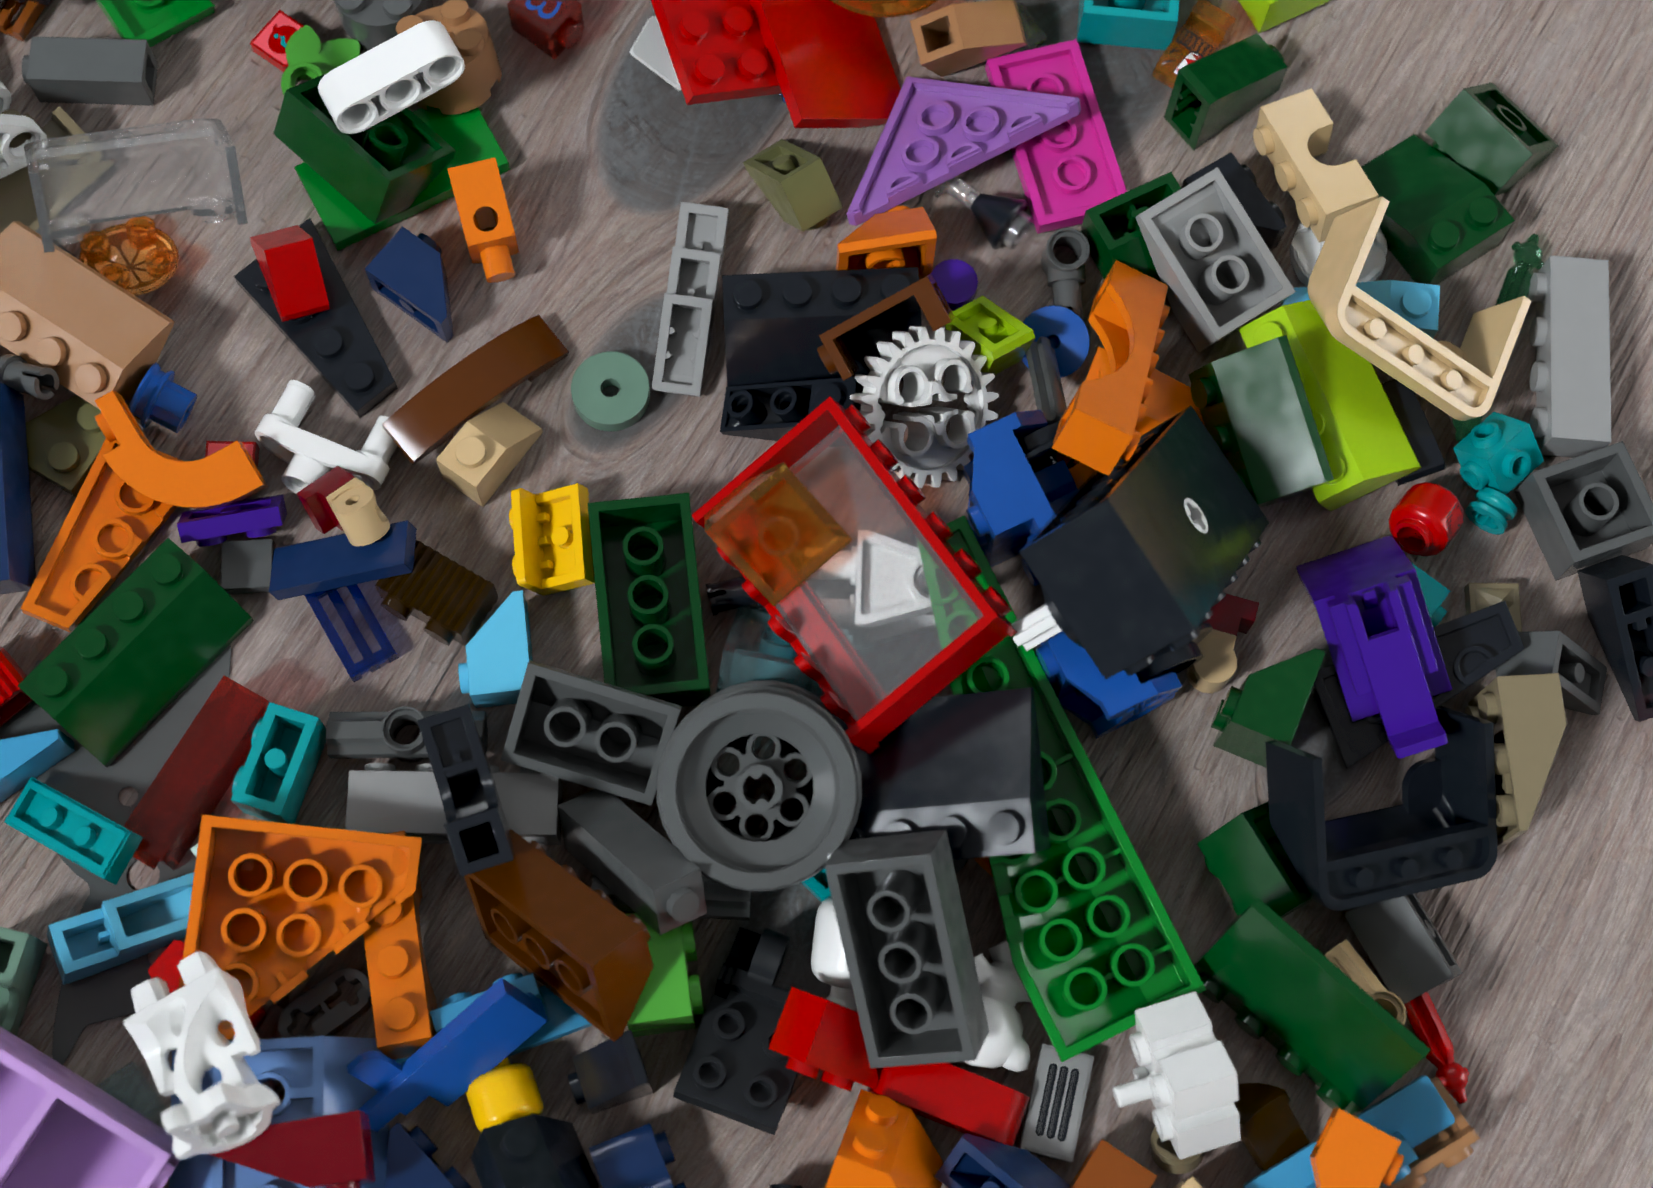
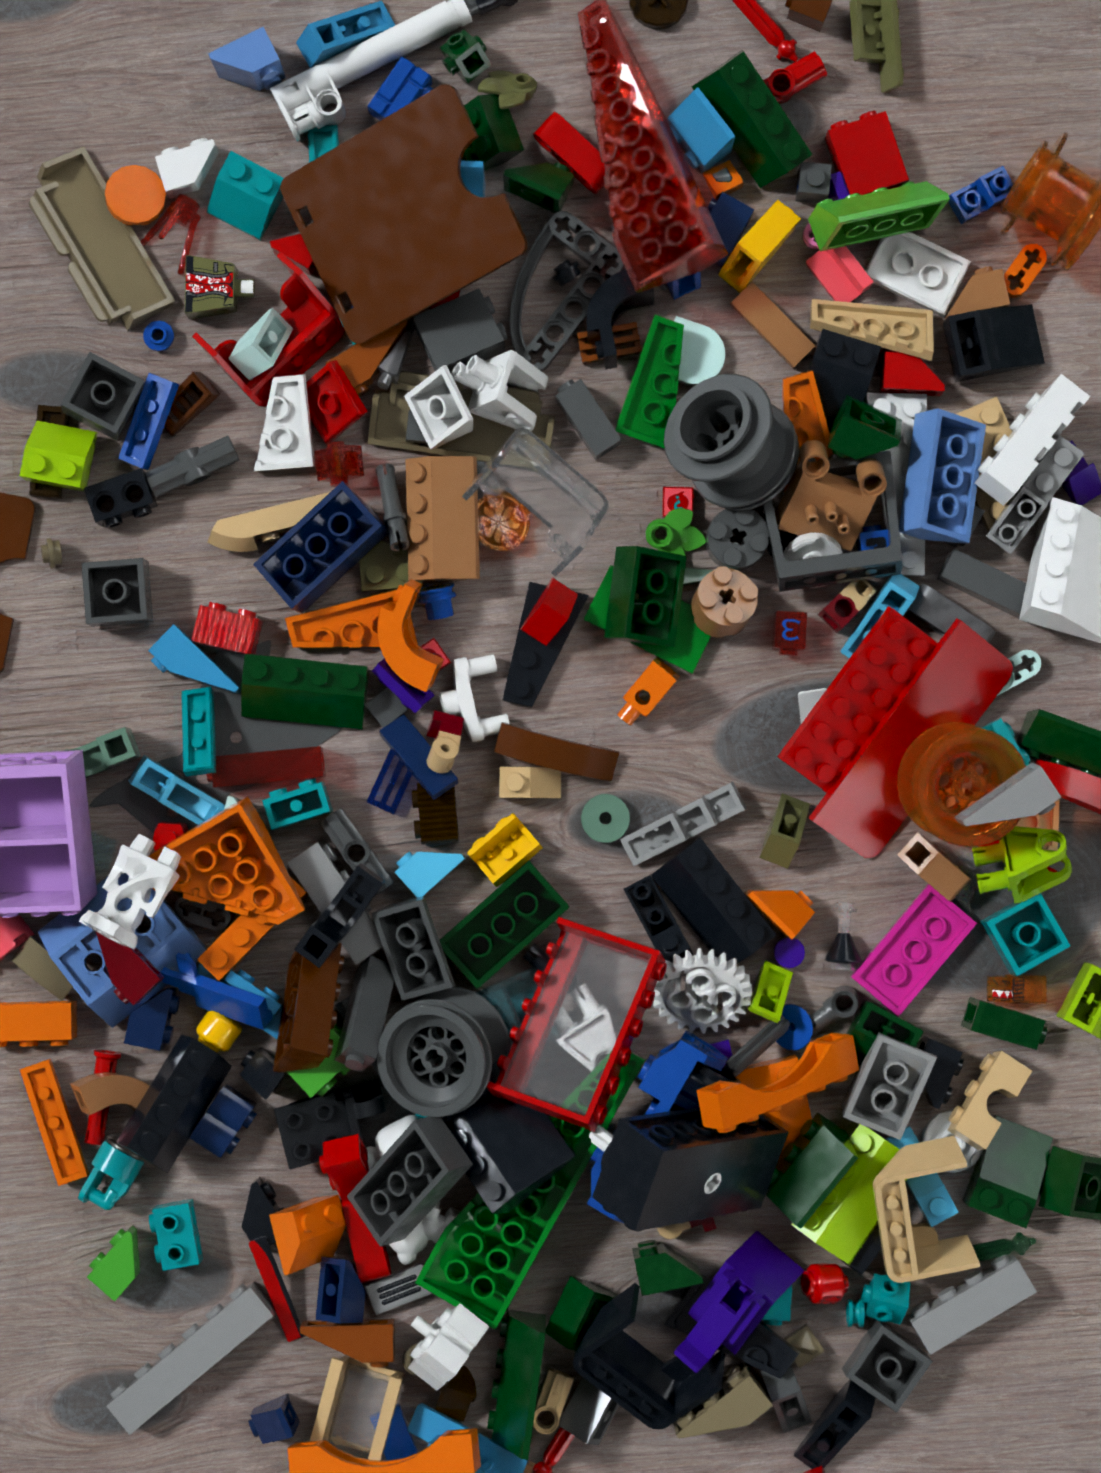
camera: 60 degrees right, 15 degrees up
white beam [318,20,465,134] -> none
dark blue slope [365,226,453,343] -> none
clear orange slope [704,462,852,606] -> none
reddish brown panel [817,273,955,381] -> none
medium lavender tile [847,76,1081,226] -> none

